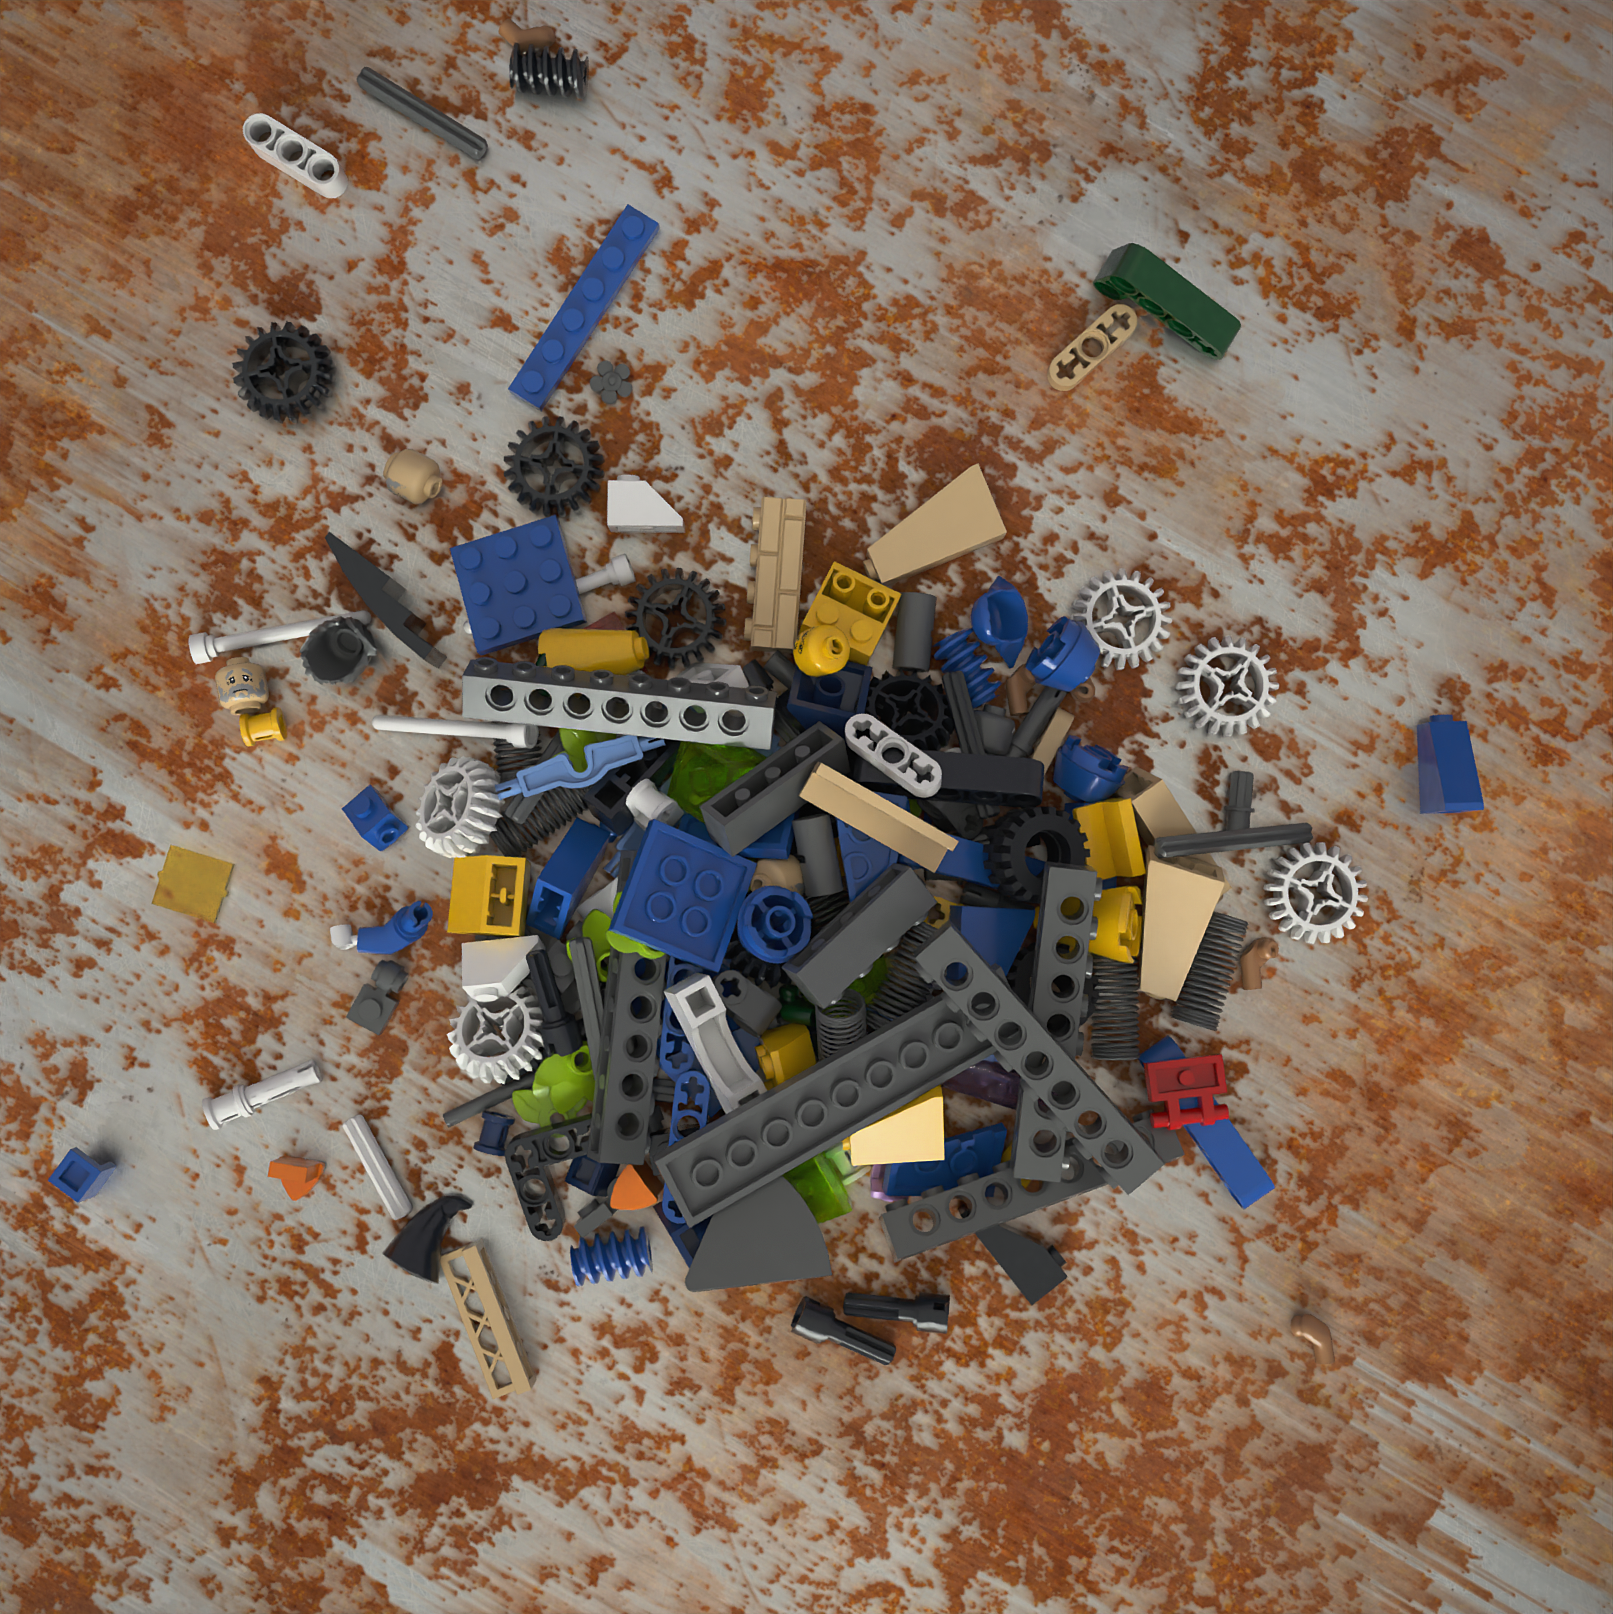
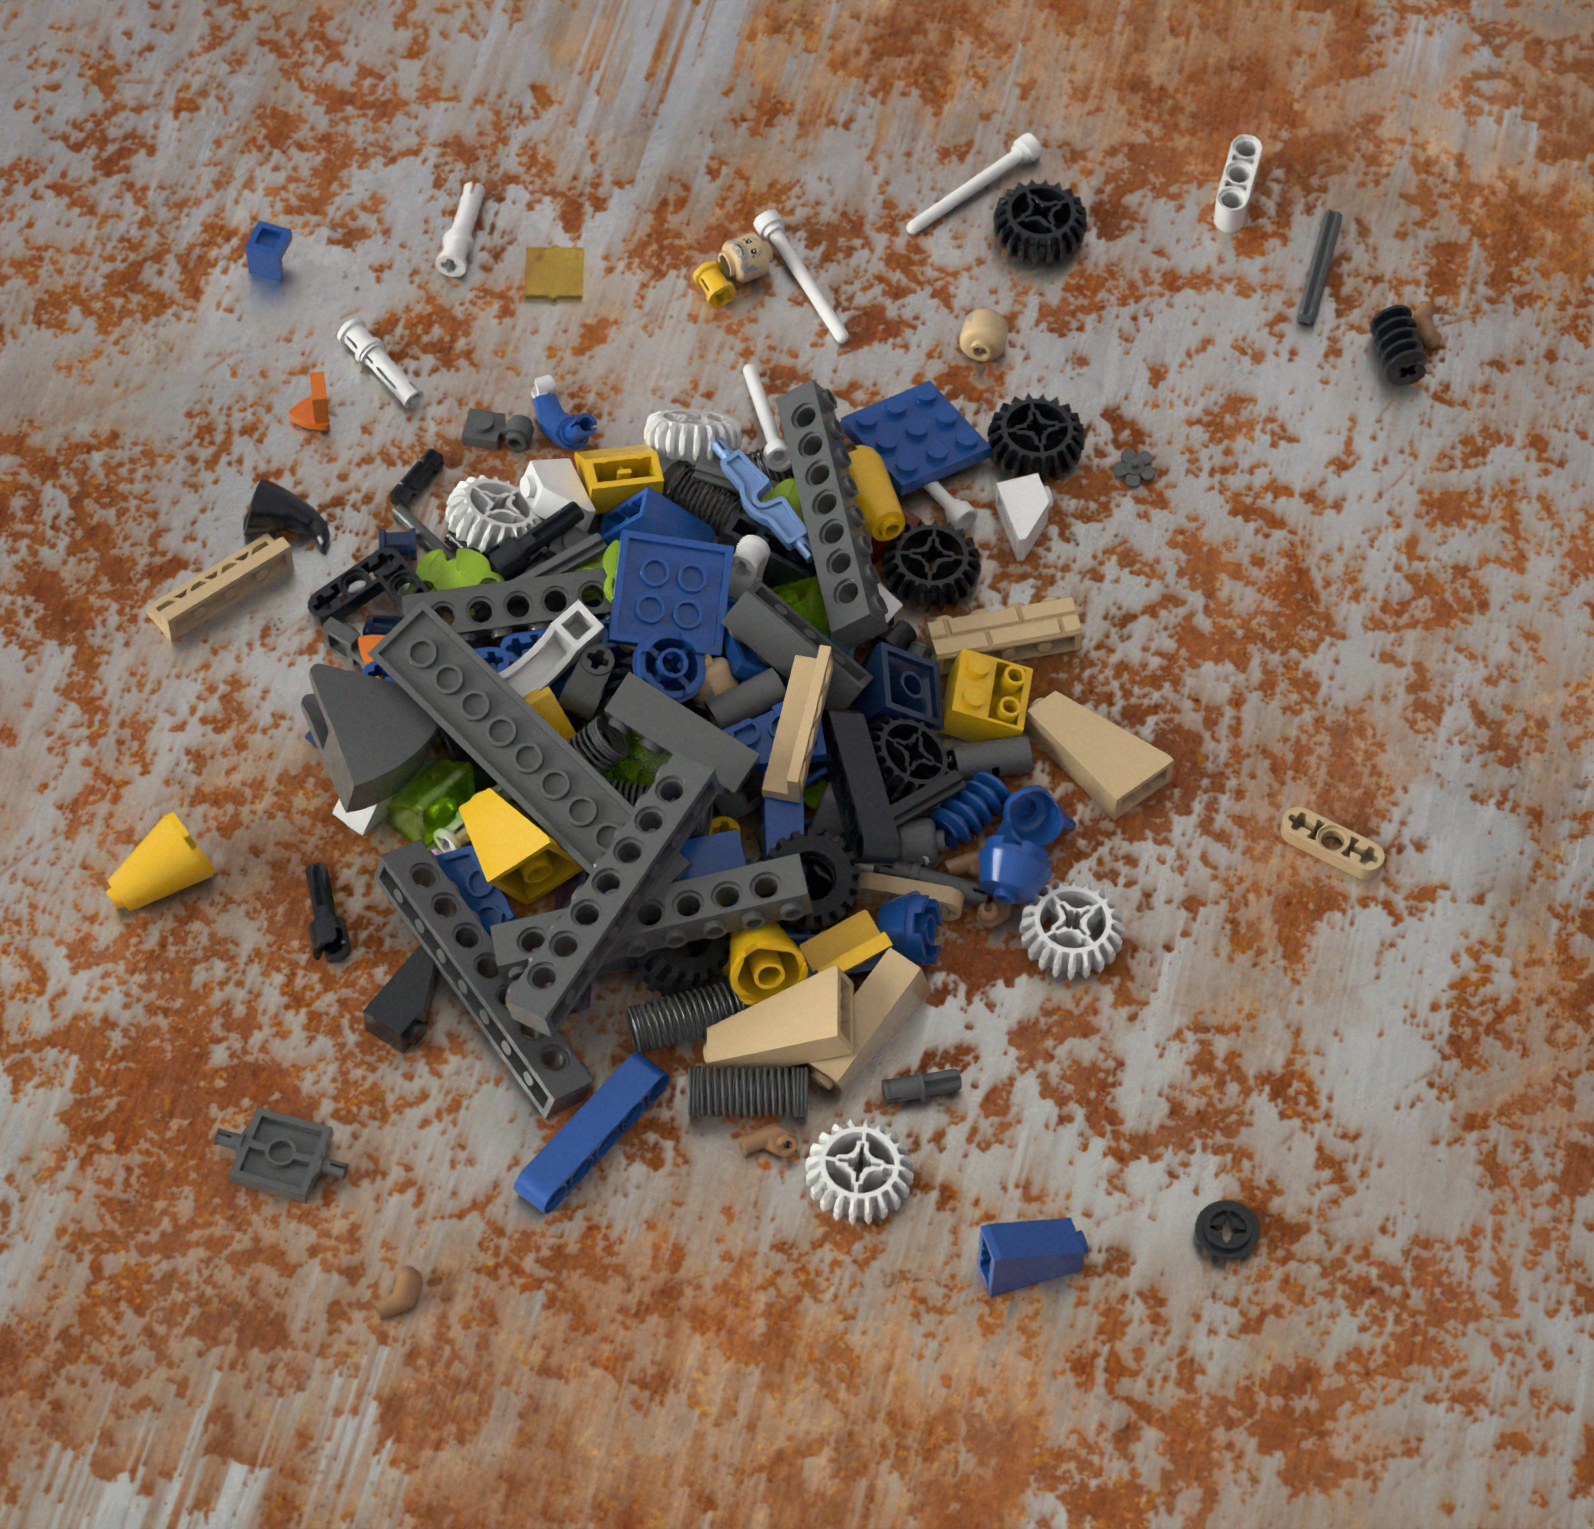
camera: 75 degrees right, 30 degrees down
dark grey hair [300,616,377,685] -> none
black slope [325,532,447,669] -> none
blue bracket [342,785,408,851] -> none
white axle [343,1114,412,1220] -> none
blue plate [508,204,660,412] -> none
blue piece [570,1226,653,1287] -> none
black piece [791,1296,896,1365] -> none
yellow head [793,624,850,677] -> none
white beam [845,714,942,798] -> none
dark green beam [1093,243,1241,360] -> none
red plate [1143,1054,1229,1130] -> none
dark grey axle [1153,823,1313,858] -> none
white gear [1176,635,1279,737] -> none
none -> yellow cone [105,811,217,912]
none -> dark grey plate [214,1107,349,1203]
none -> black axle [389,448,444,507]
none -> white pin [435,182,486,277]
none -> white piece [906,133,1043,234]
none -> black gear [1194,1200,1260,1262]

